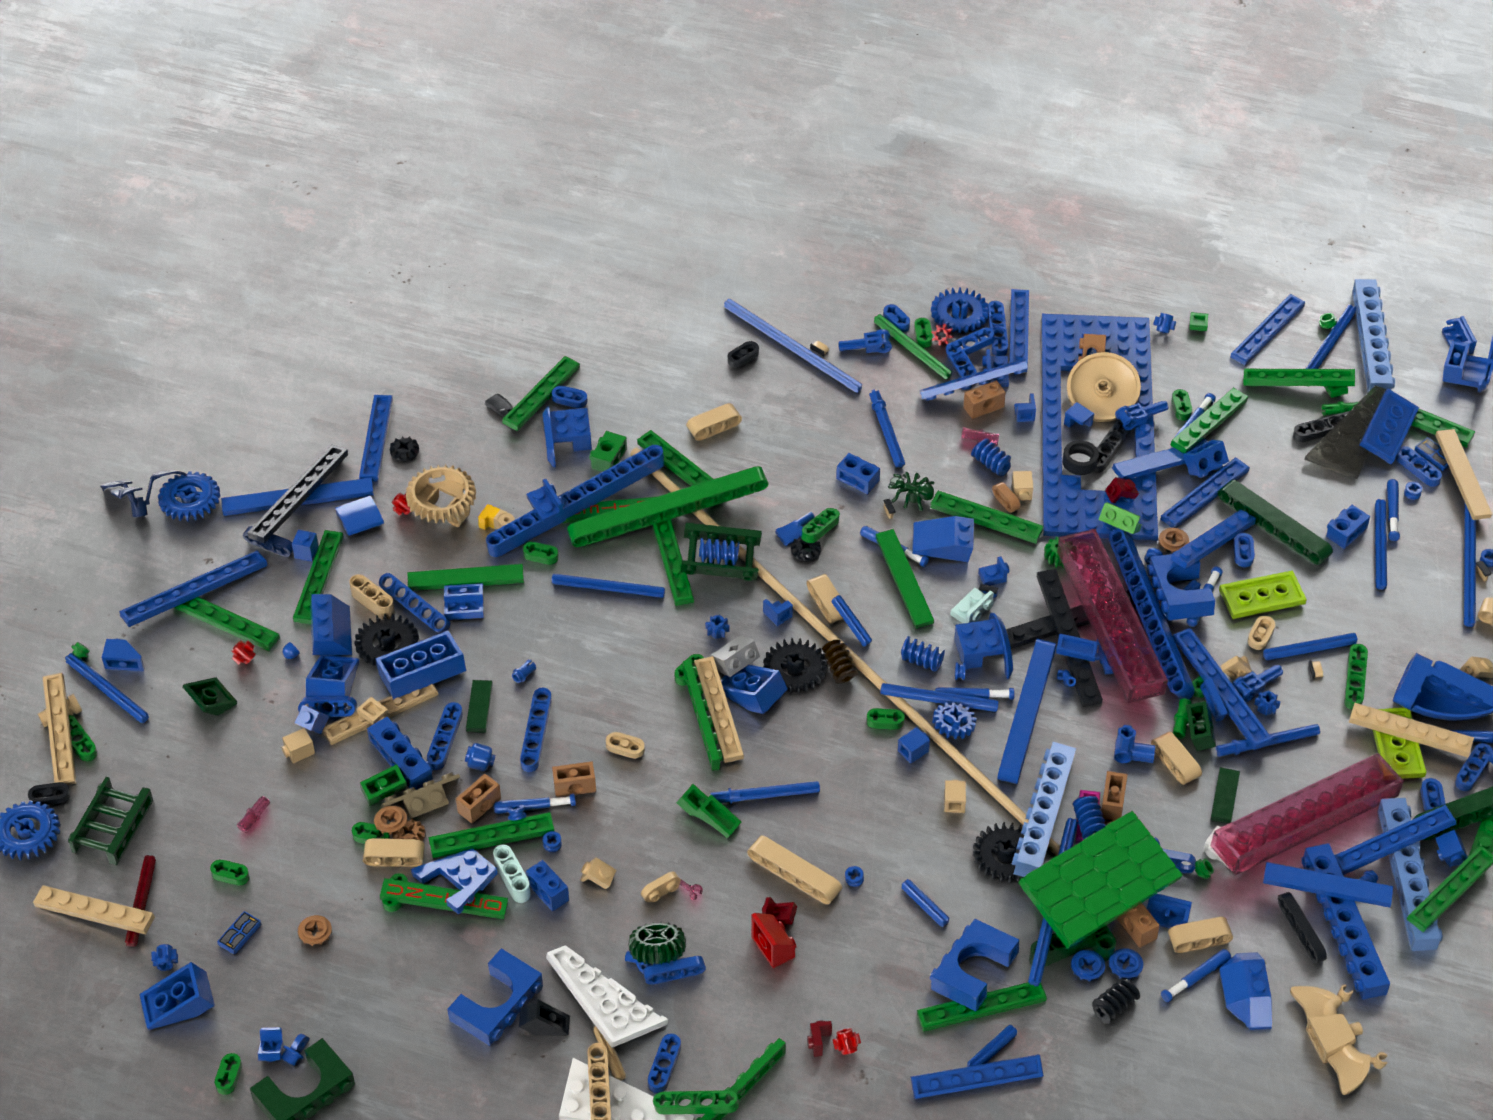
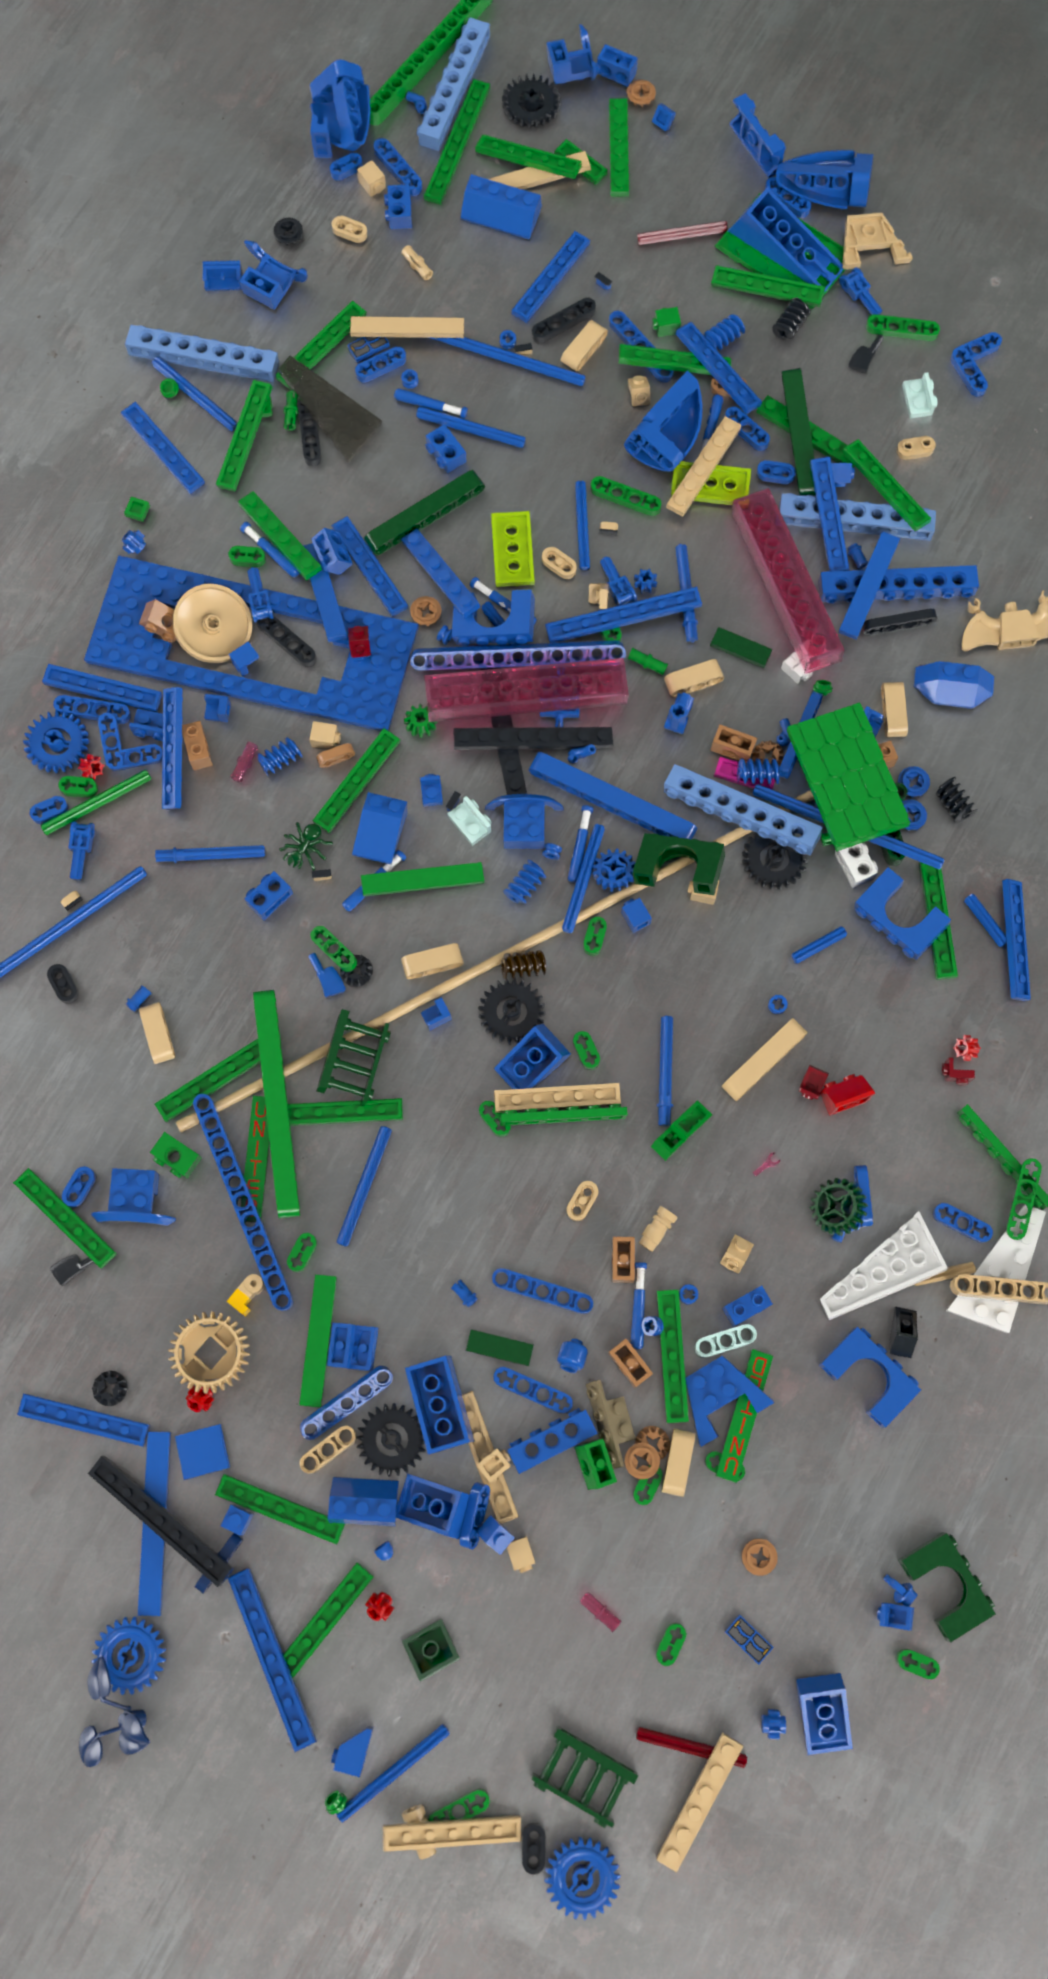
camera: 80 degrees left, 25 degrees up
blue bracket [526,479,565,524] -> none
tan plate [641,871,681,902] -> none
blue piece [699,538,739,566] -> none
blue gear [705,615,730,639] -> none
light grey brick [711,635,760,677] -> none
blue axle [831,595,872,646] -> none
blue tile [1056,634,1098,662] -> none
black tyre [1062,440,1099,475] -> none
bright green bracket [1098,502,1142,534] -> none
blue piece [1161,949,1231,1002] -> none
dark green brick [1186,701,1216,751] -> none
blue tile [1200,677,1228,722] -> none
blue plate [1233,533,1255,567] -> none
blue tile [1359,388,1419,464] -> none
none -> blue pin [126,985,152,1012]
none -> green beam [573,1031,600,1070]
none -> dark green arch [633,833,725,895]
none -> tan axle [639,1206,678,1252]
none -> white brick [834,842,878,888]

